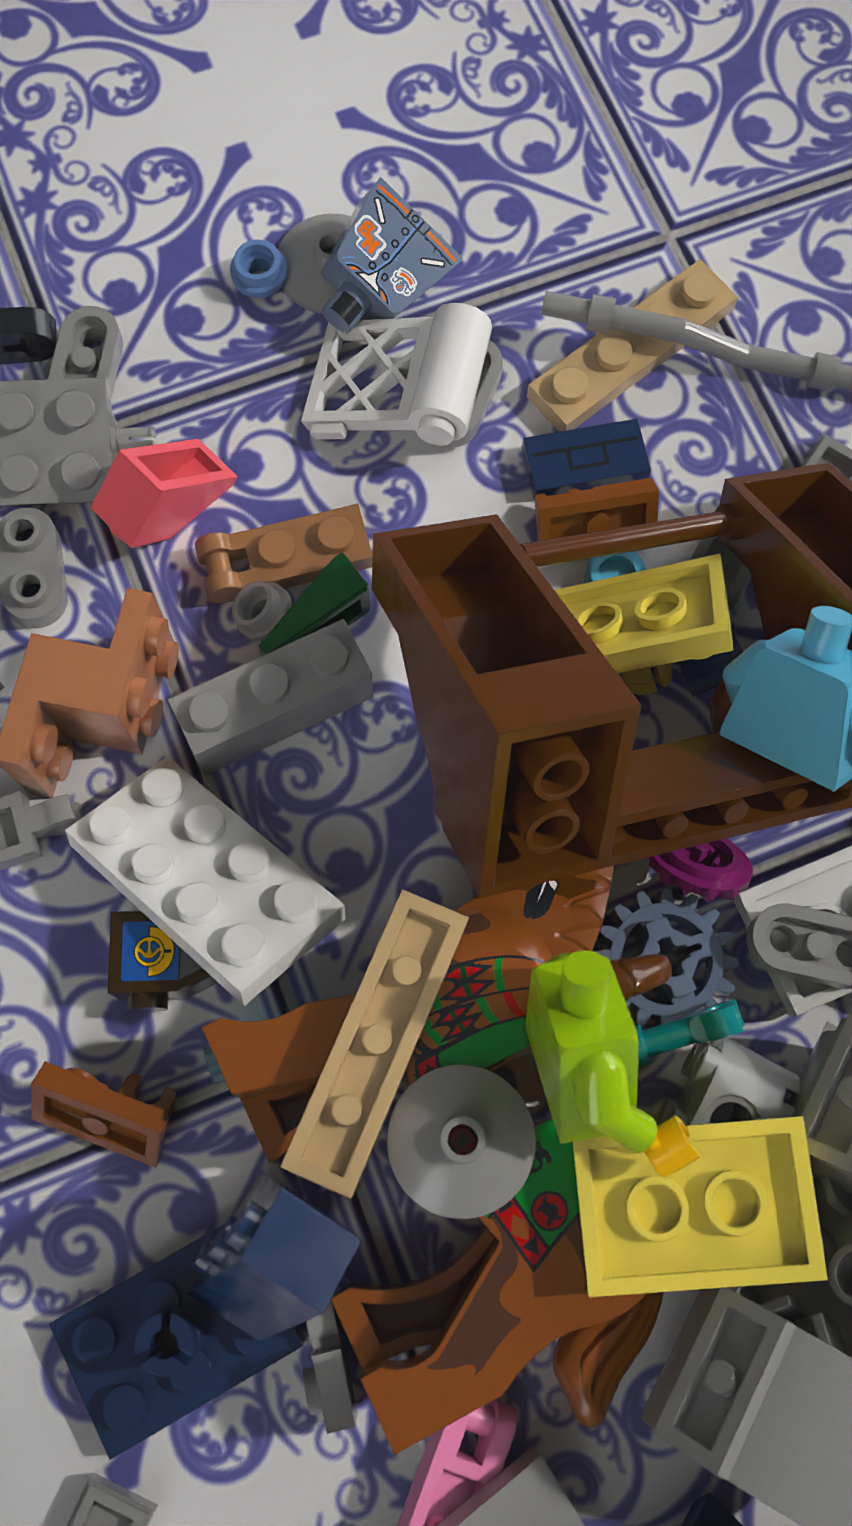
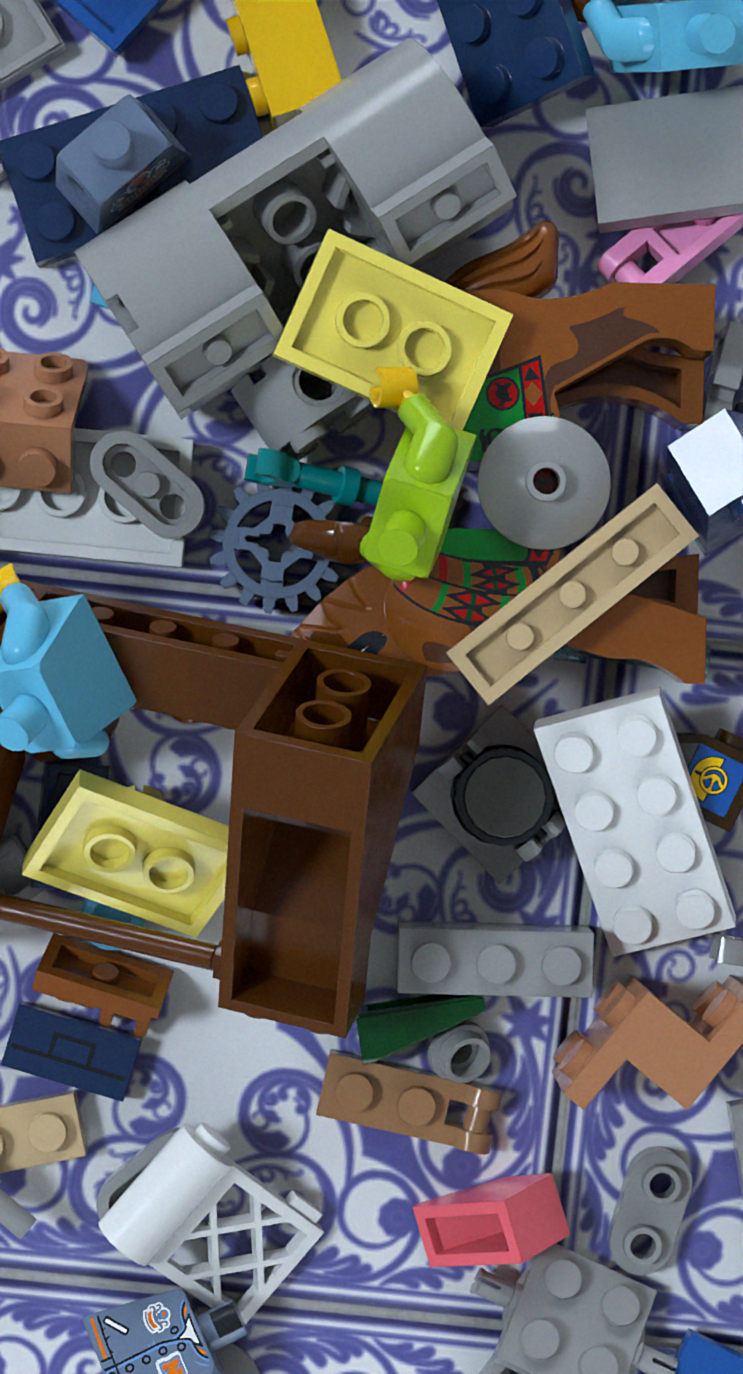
camera: 150 degrees left, 15 degrees up
magenta gear [648,838,753,902] -> none
none -> piece [411,705,566,885]

